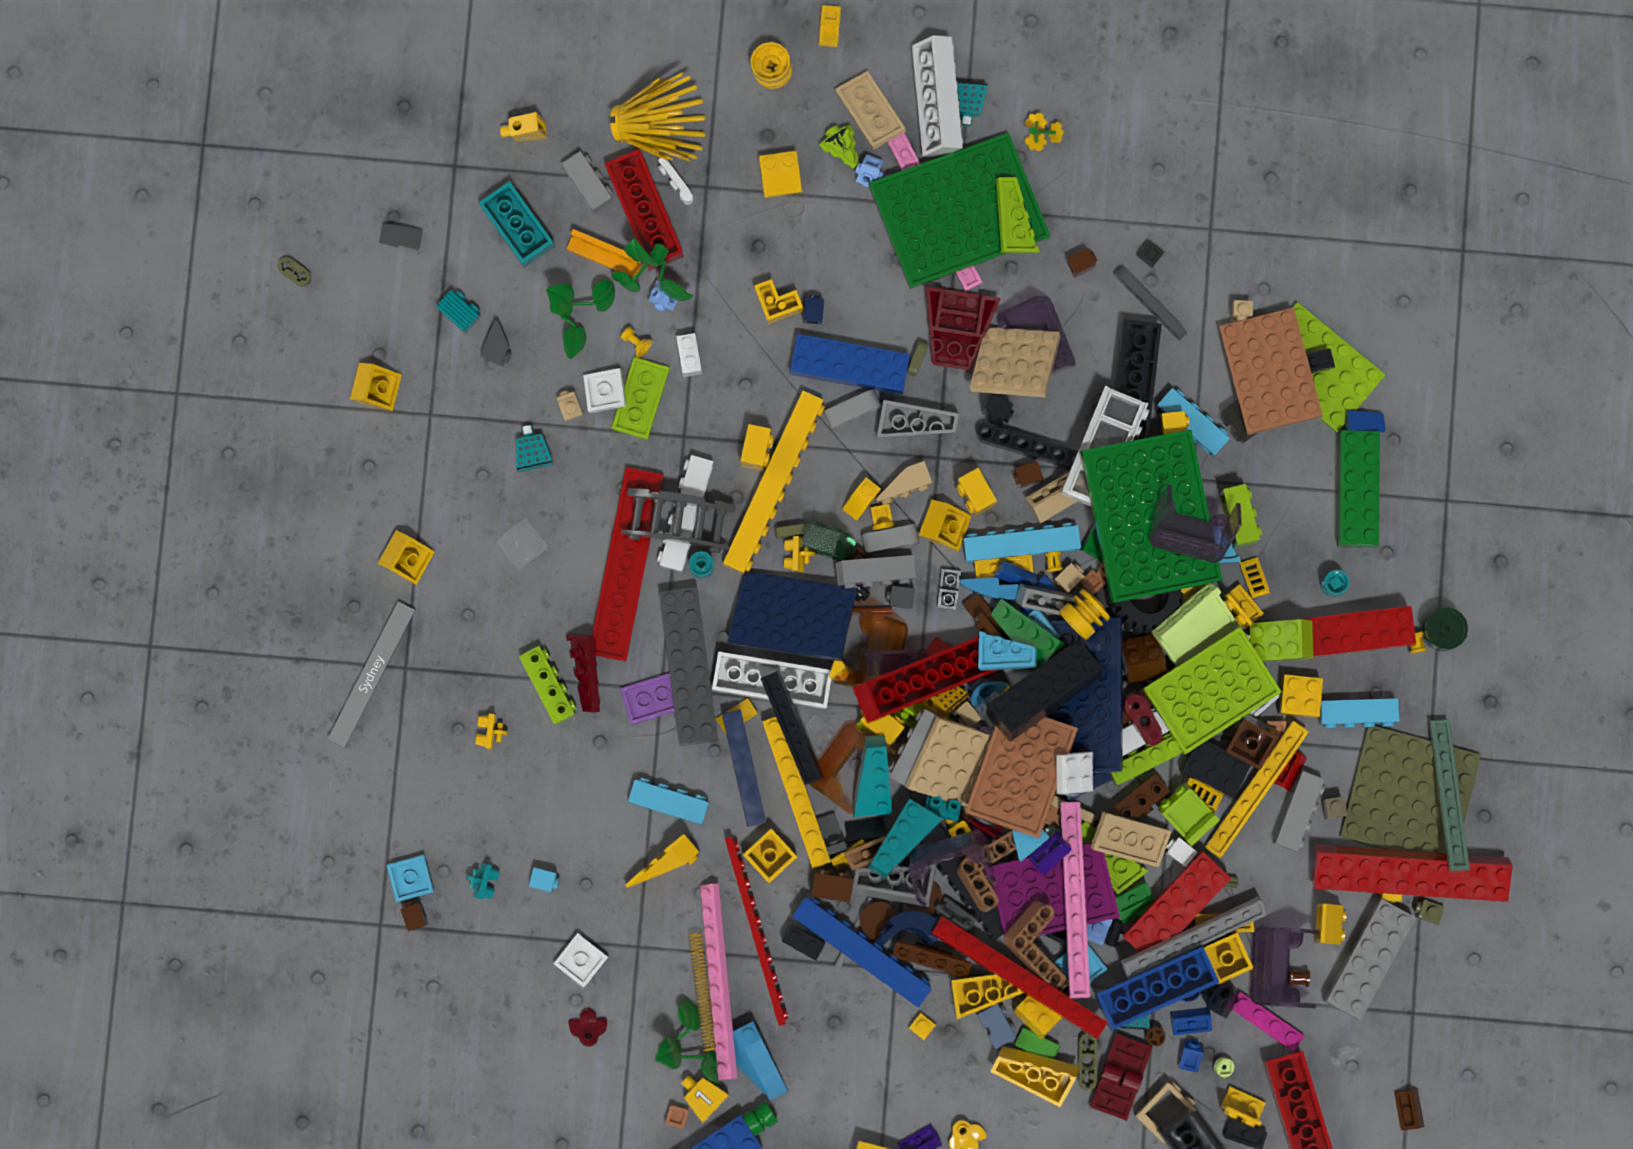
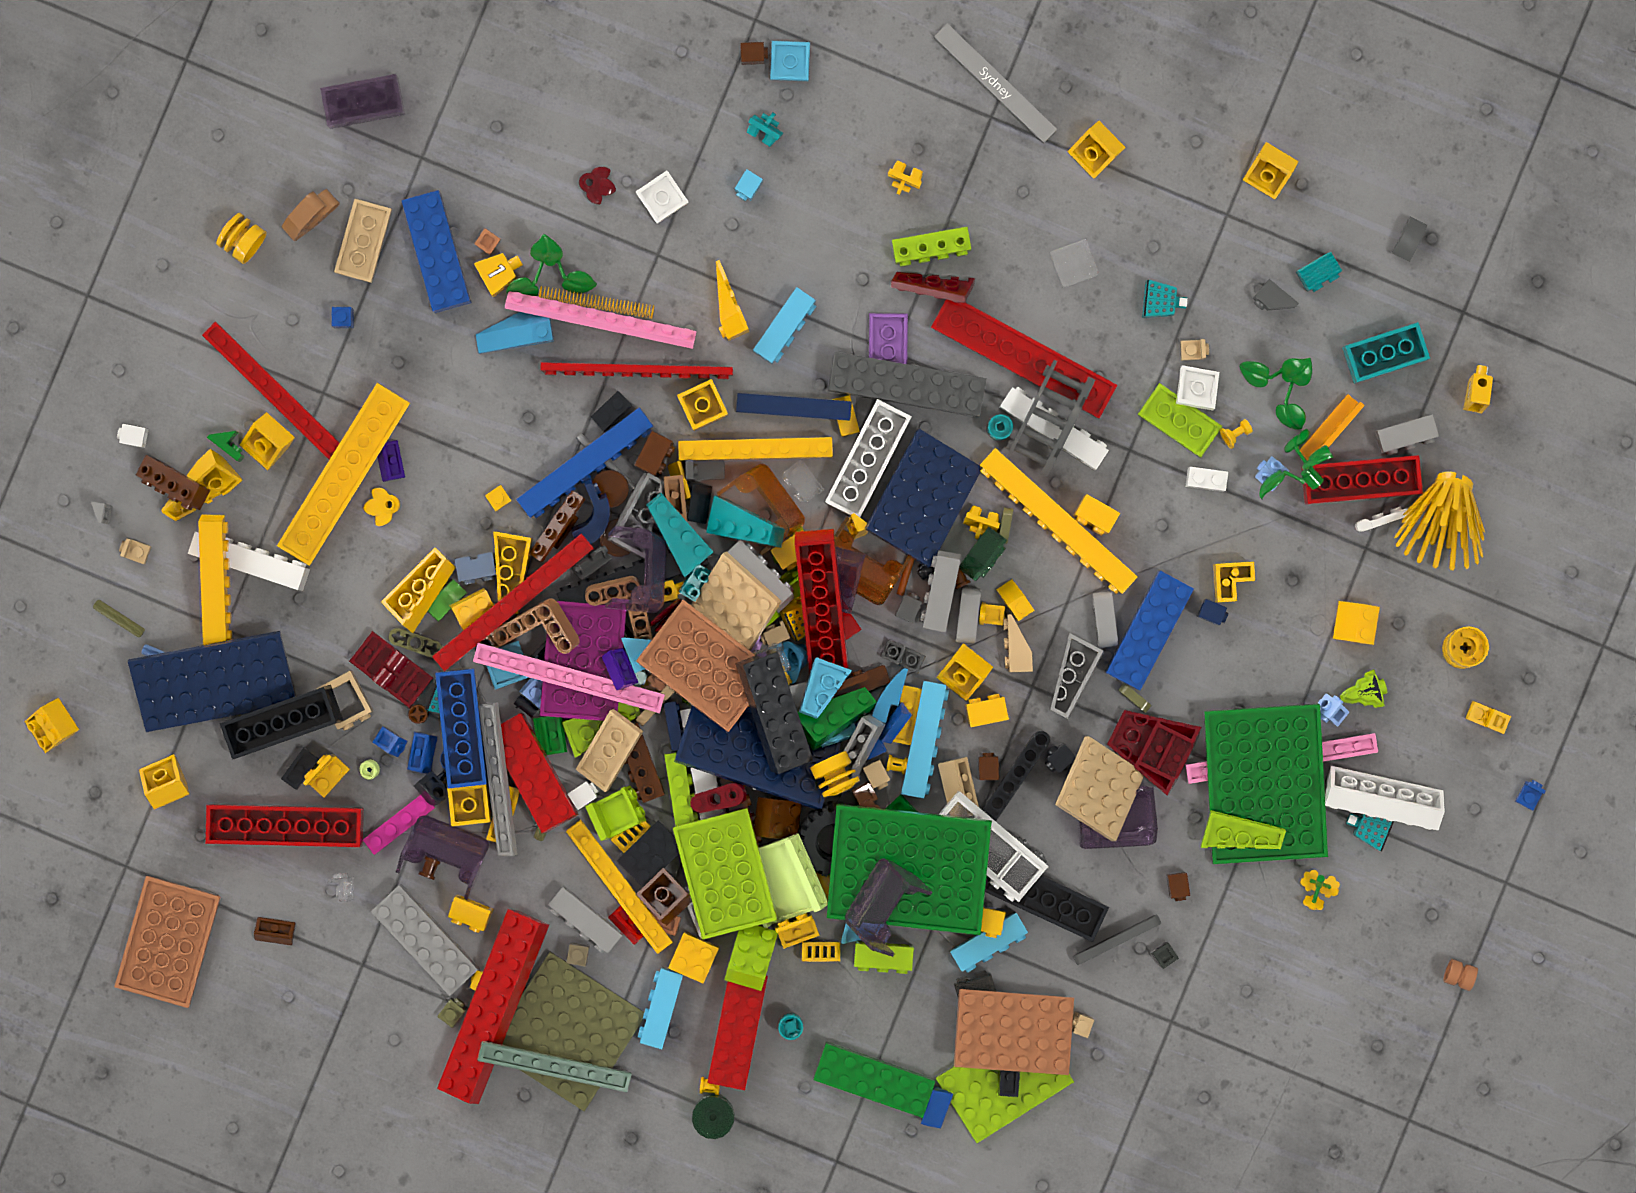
camera: 105 degrees right, 5 degrees up
olive beam [278,257,311,287] -> none
green wheel [742,1101,779,1137] -> none
black plate [760,670,824,785] -> none
tan plate [835,71,906,150] -> none
white plate [1056,751,1093,795] -> none

